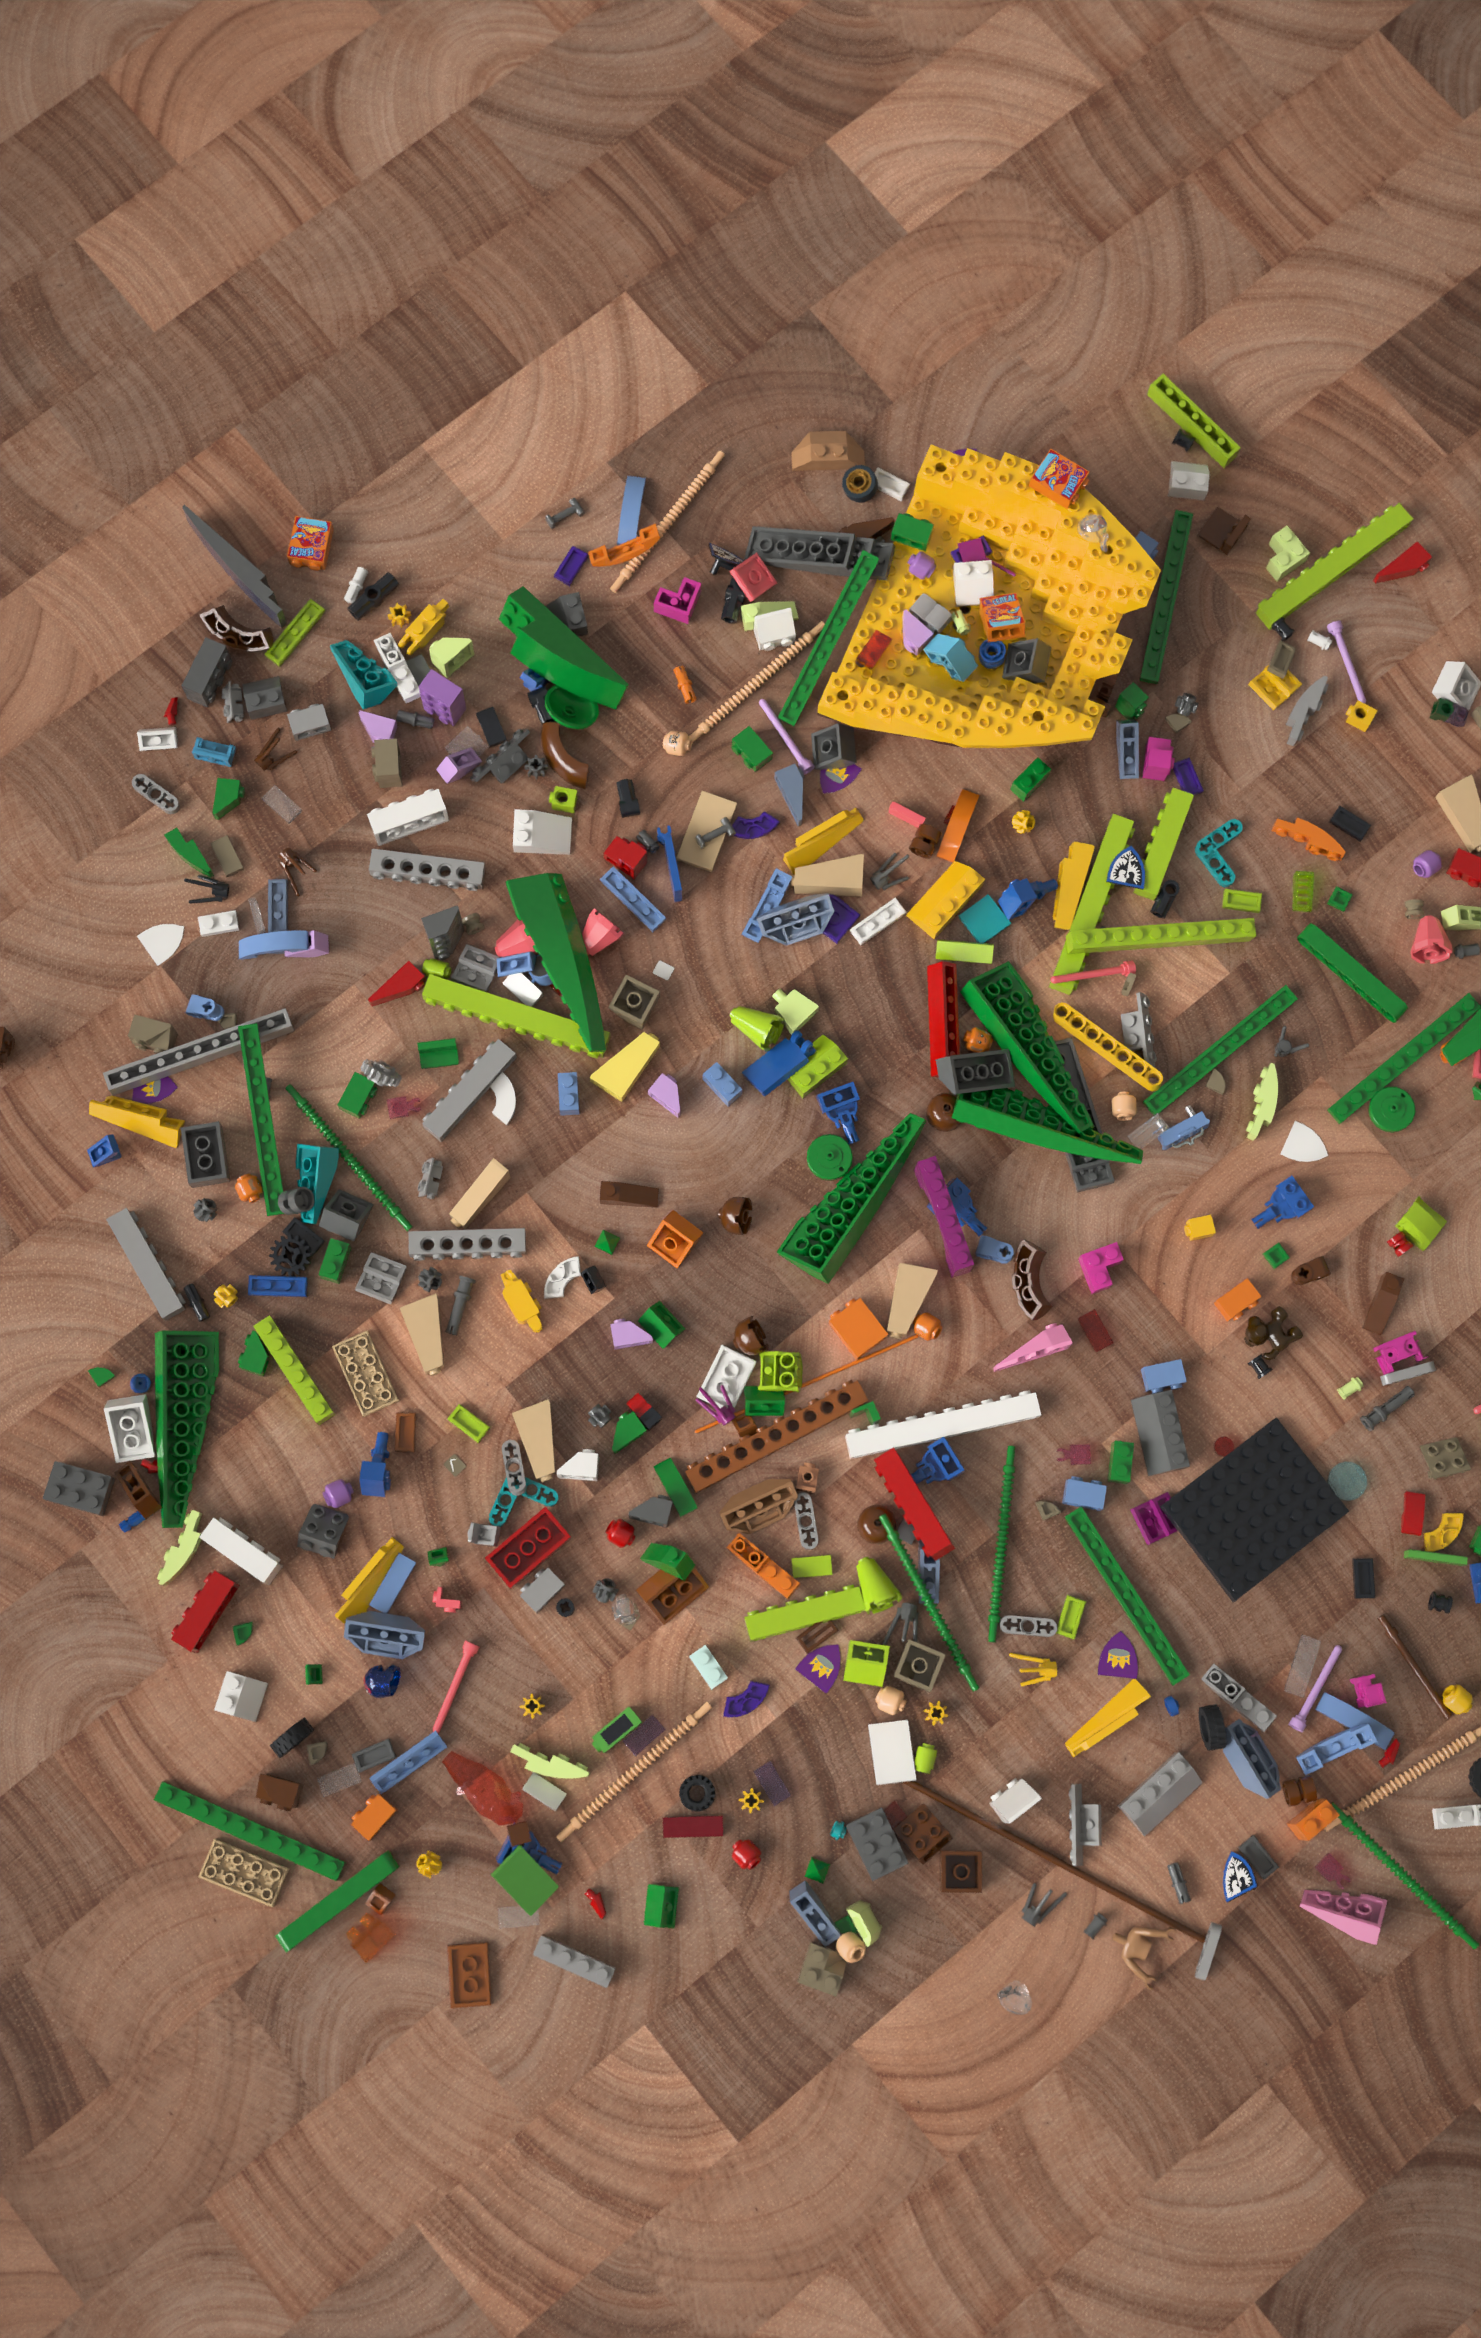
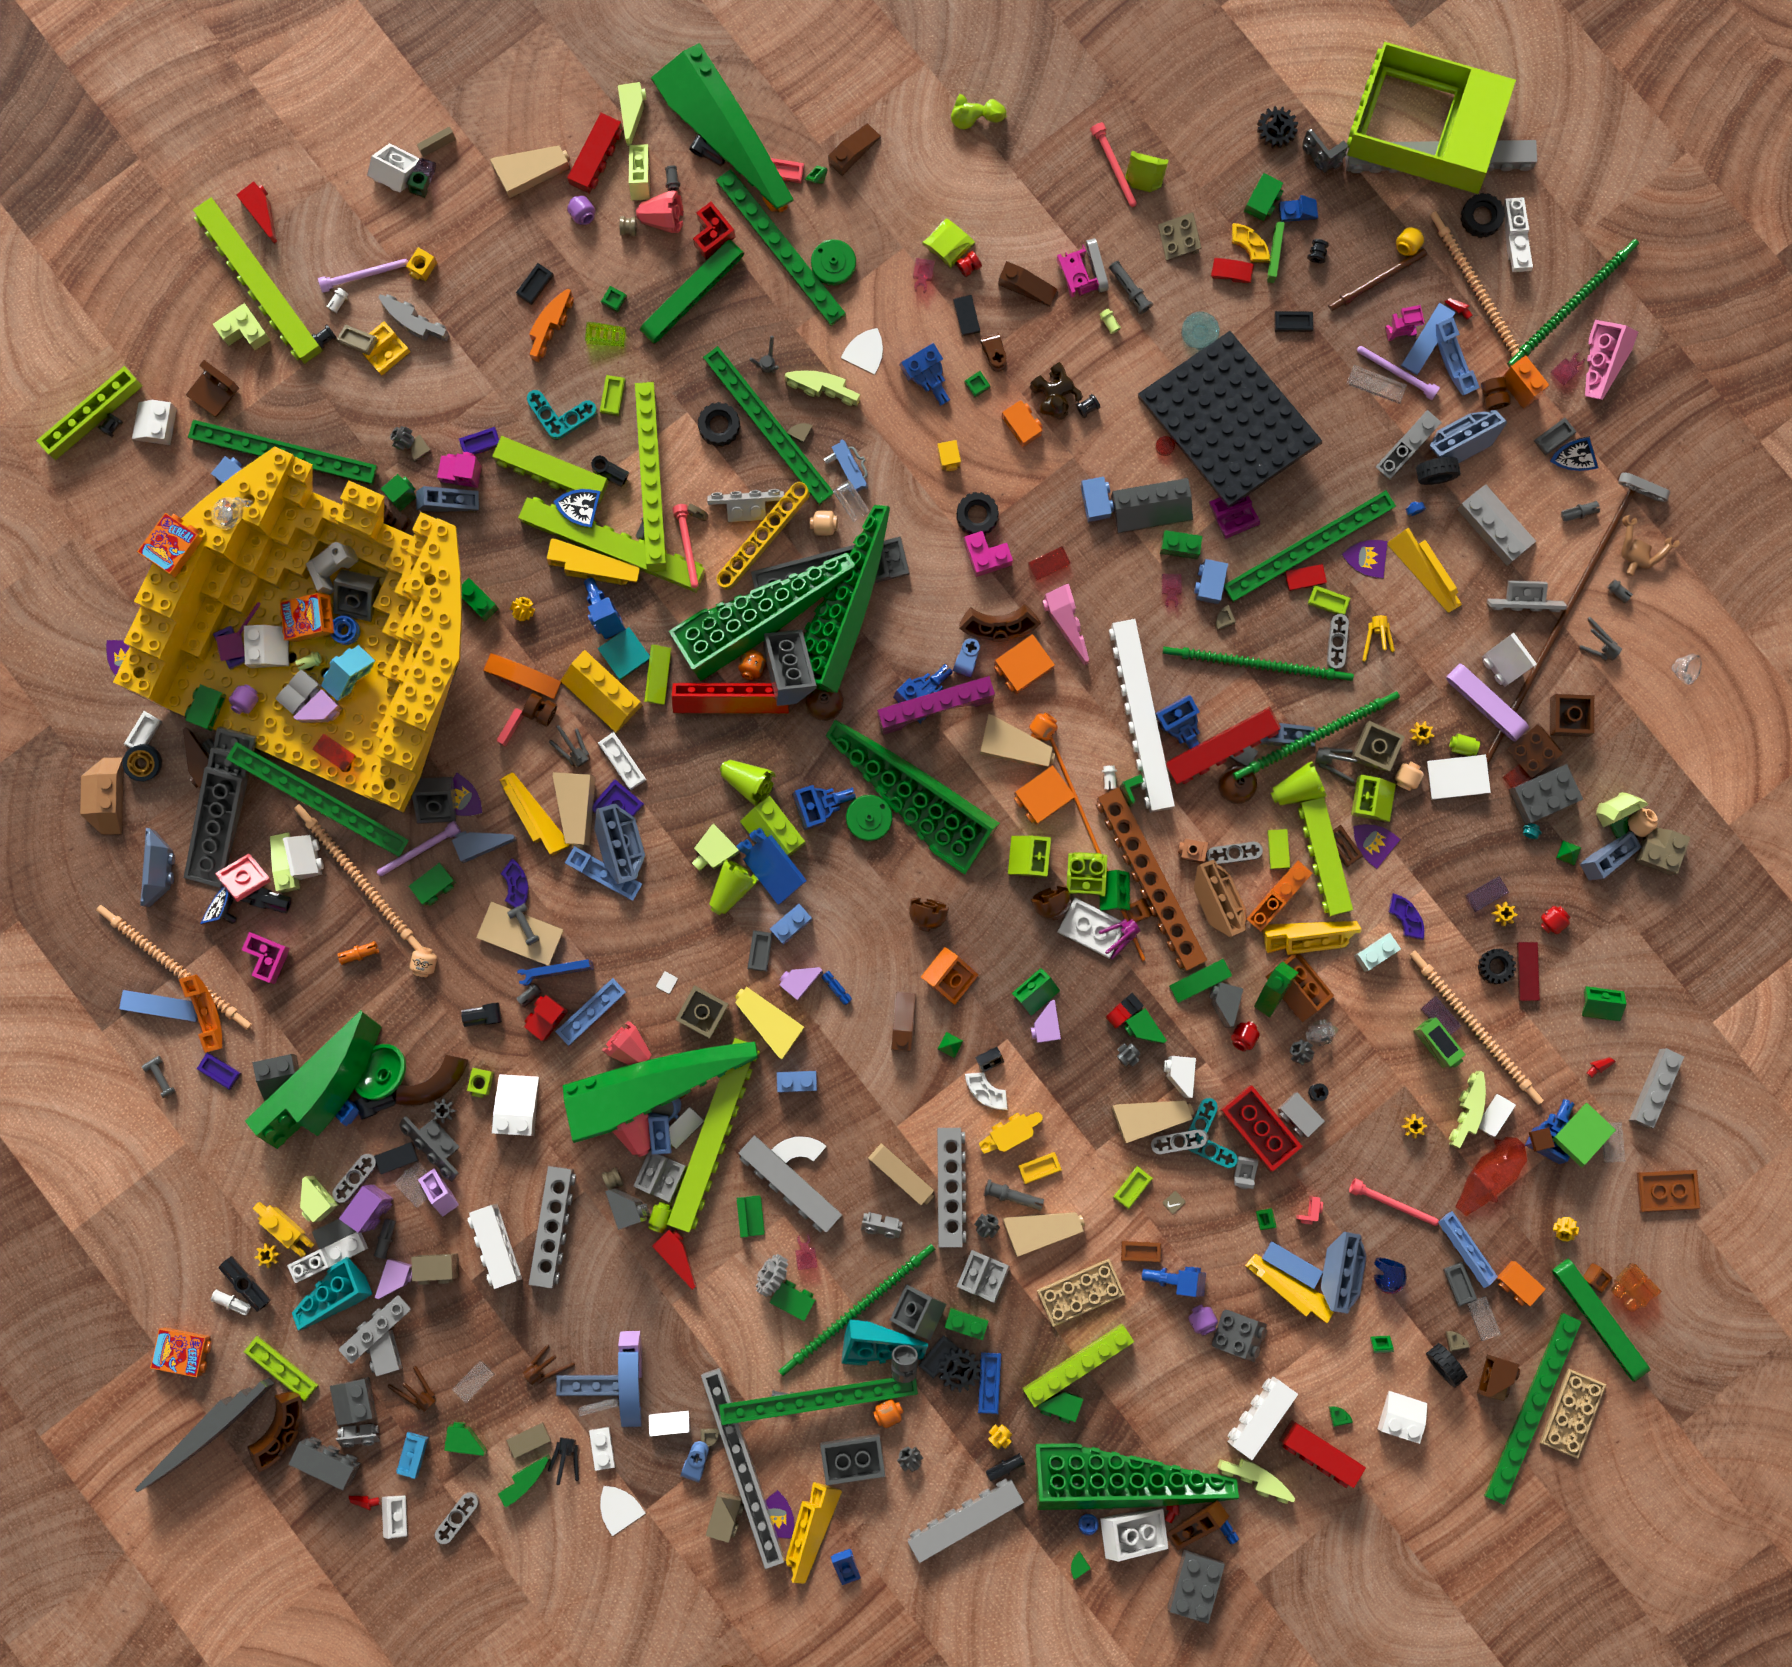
camera: 85 degrees left, 5 degrees up
none -> sand blue wedge [140,828,175,907]
none -> light grey piece [306,542,359,595]
none -> light grey beam [332,1154,377,1203]
none -> light grey bracket [339,1295,411,1363]
none -> white slope [649,1411,690,1436]
none -> red brick [693,201,736,260]
none -> black tyre [698,402,740,447]
none -> lime cone [720,760,776,806]
none -> dark grey tile [747,930,773,972]
none -> blue axle [822,971,852,1005]
none -> clear pink plate [913,258,935,293]
none -> black tile [953,295,980,336]
none -> black tyre [956,492,999,535]
none -> orange brick [994,634,1055,694]
none -> lime slope [1008,836,1051,878]
none -> yellow tile [1018,1152,1062,1184]
none -> white pin [1102,766,1117,790]
none -> yellow wedge [1262,921,1361,955]
none -> red tile [1285,564,1327,591]
none -> lavender beam [1446,664,1529,742]

